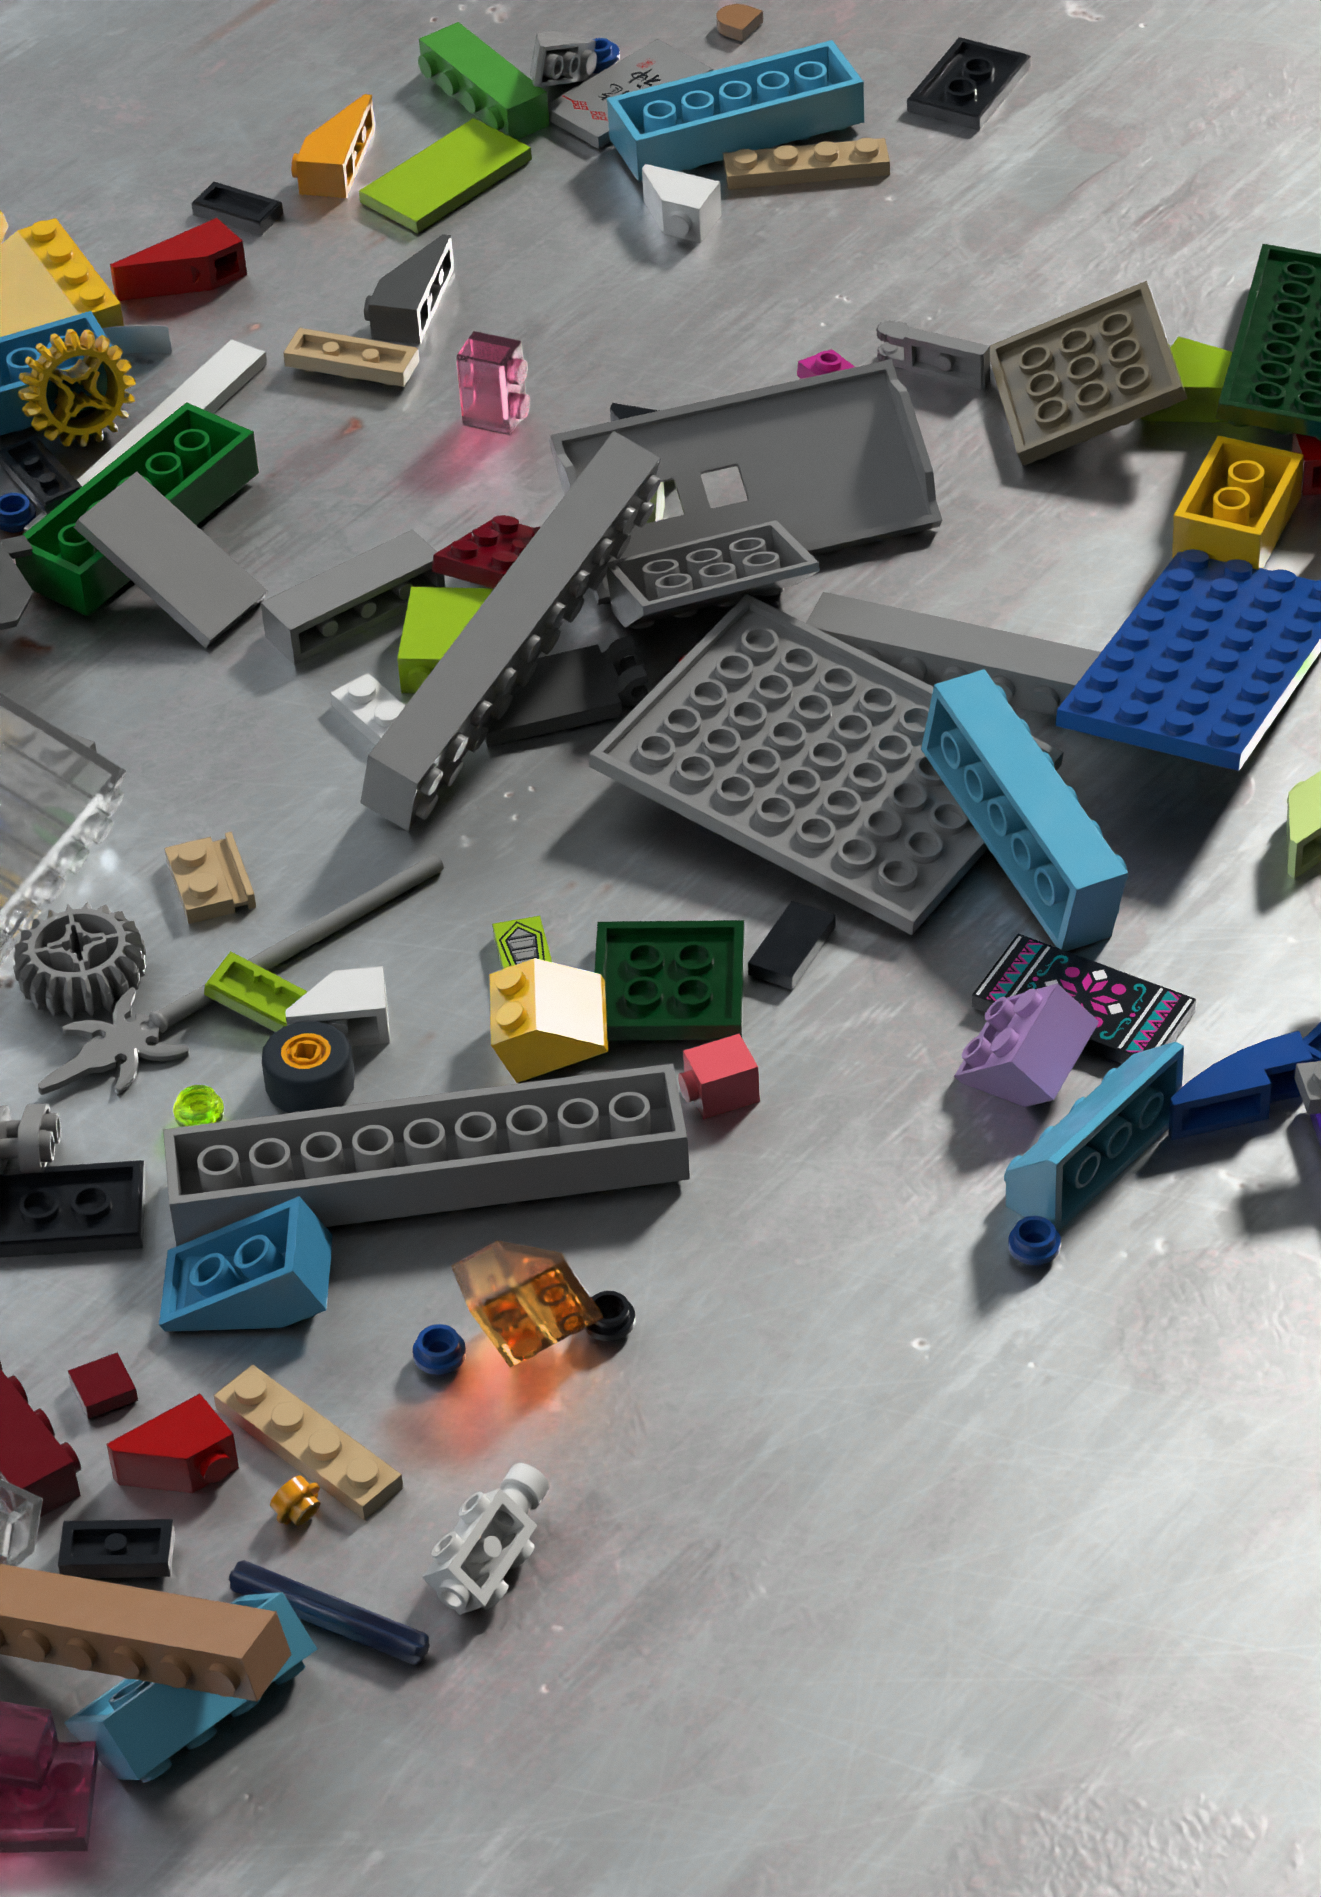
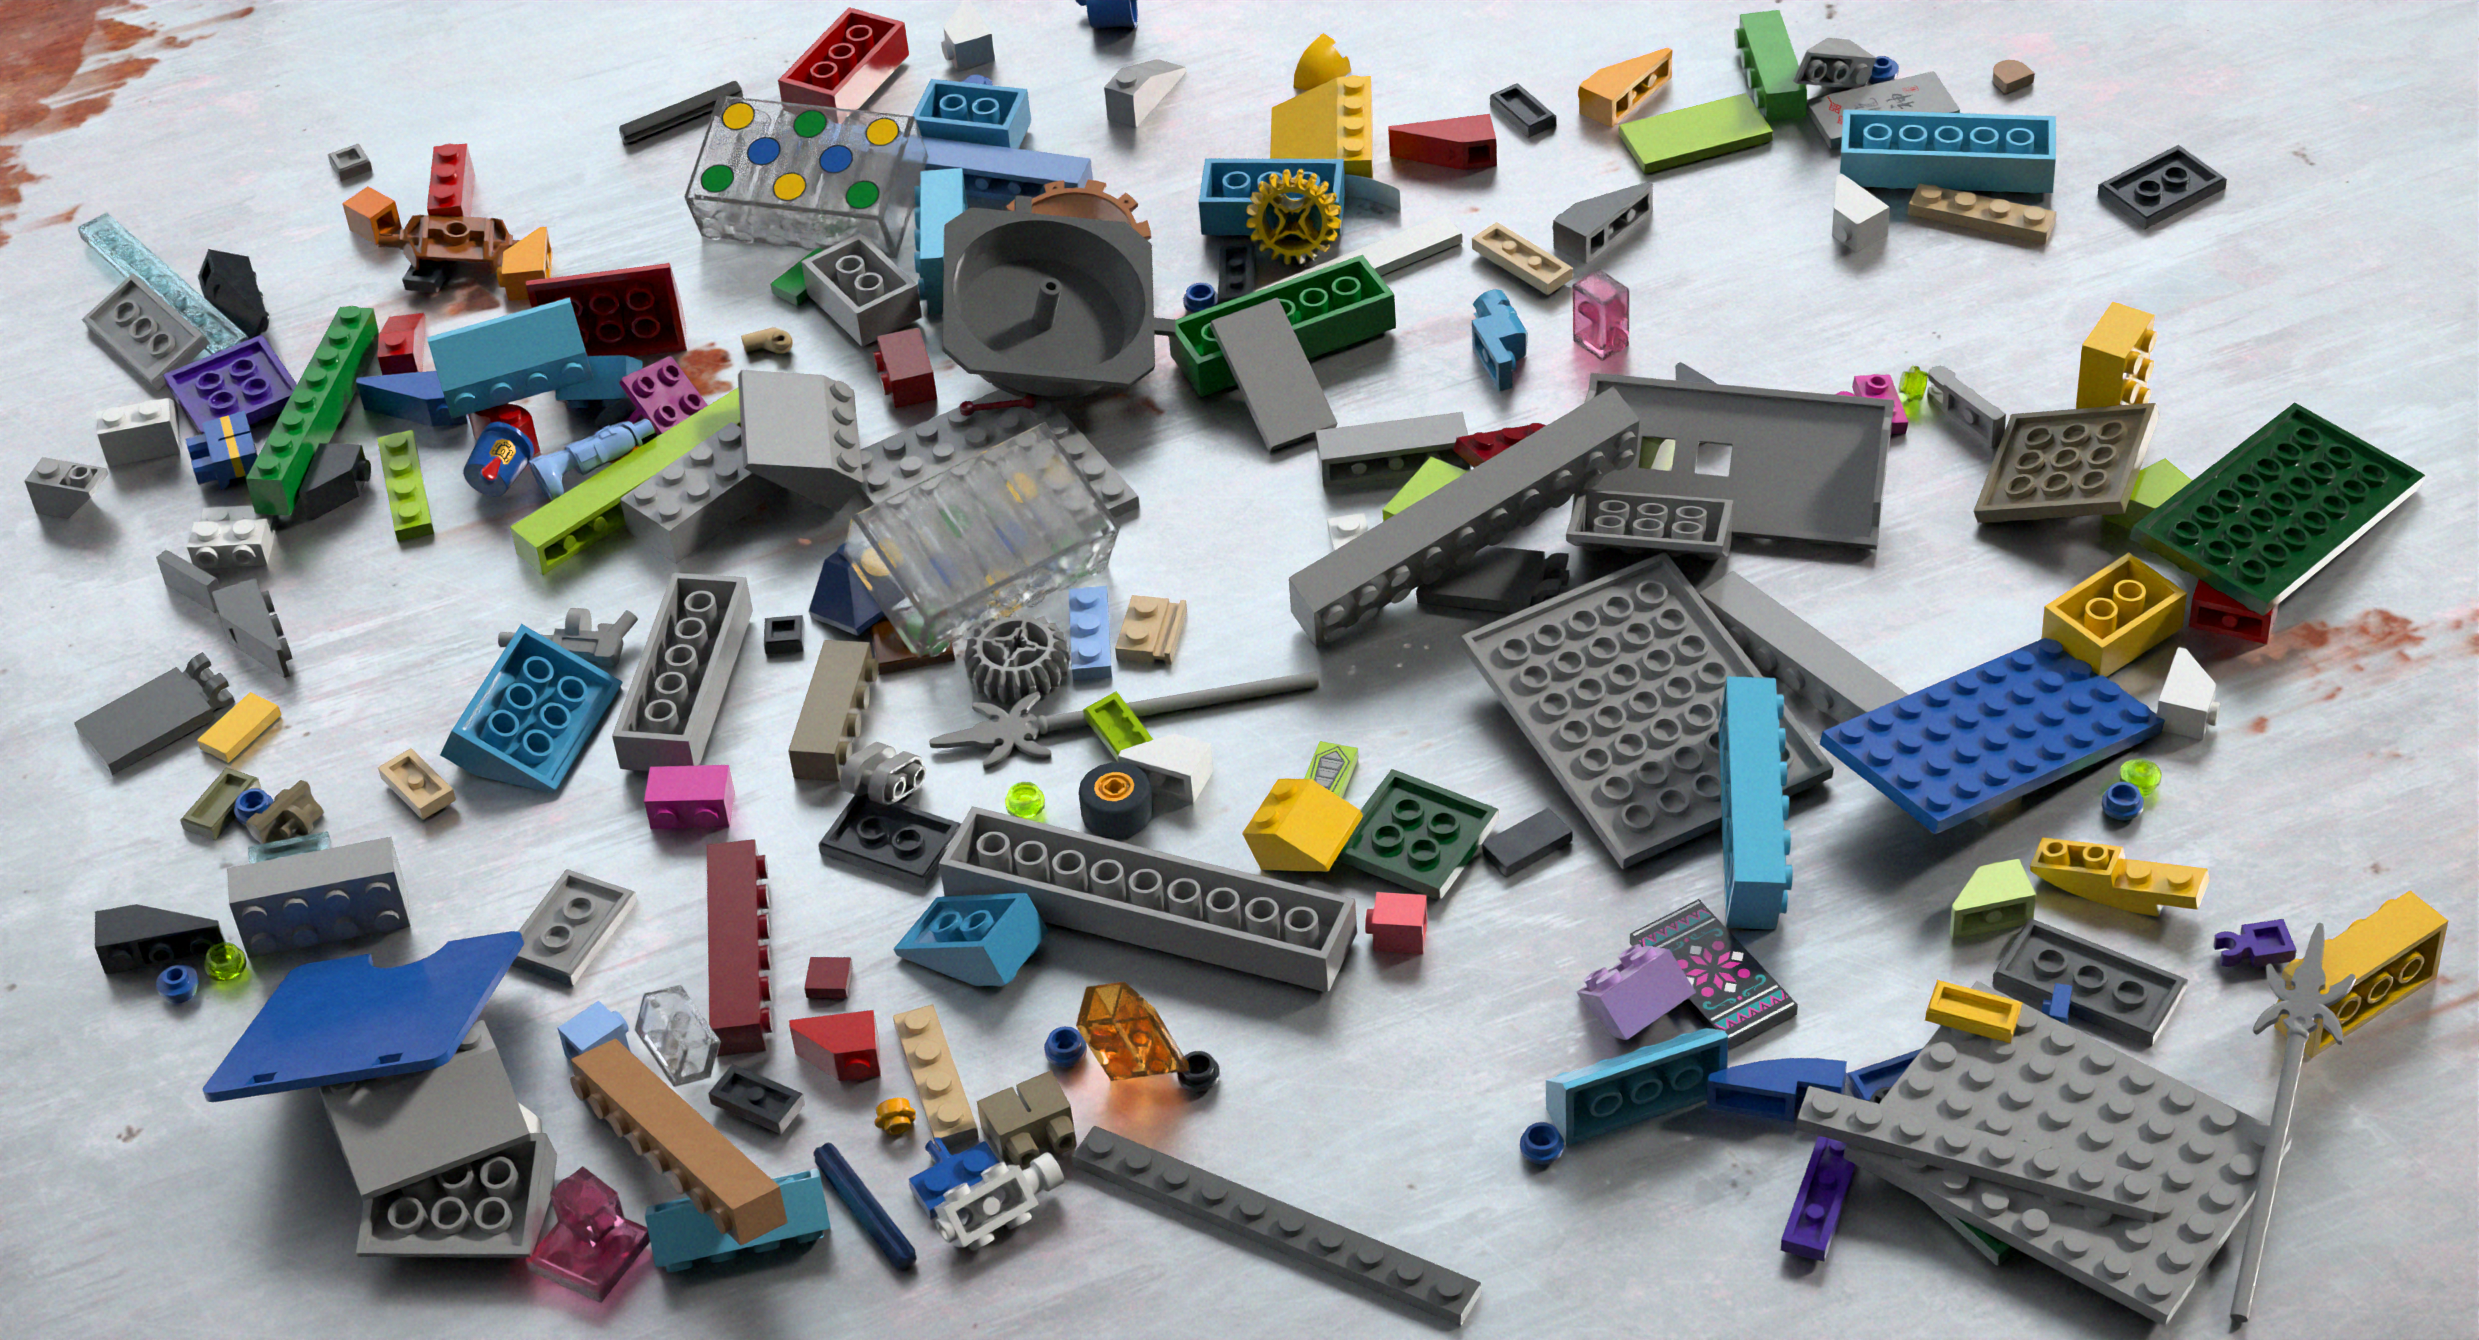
camera: 30 degrees right, 0 degrees up
none -> blue plate [909,1137,1000,1220]
none -> dark tan hips [977,1070,1077,1170]
none -> light blue plate [1069,586,1112,680]
none -> dark grey plate [1072,1125,1482,1326]
none -> dark azure plate [1472,289,1528,391]
none -> clear neon green plate [1898,365,1928,402]
none -> yellow brick [2075,301,2158,409]

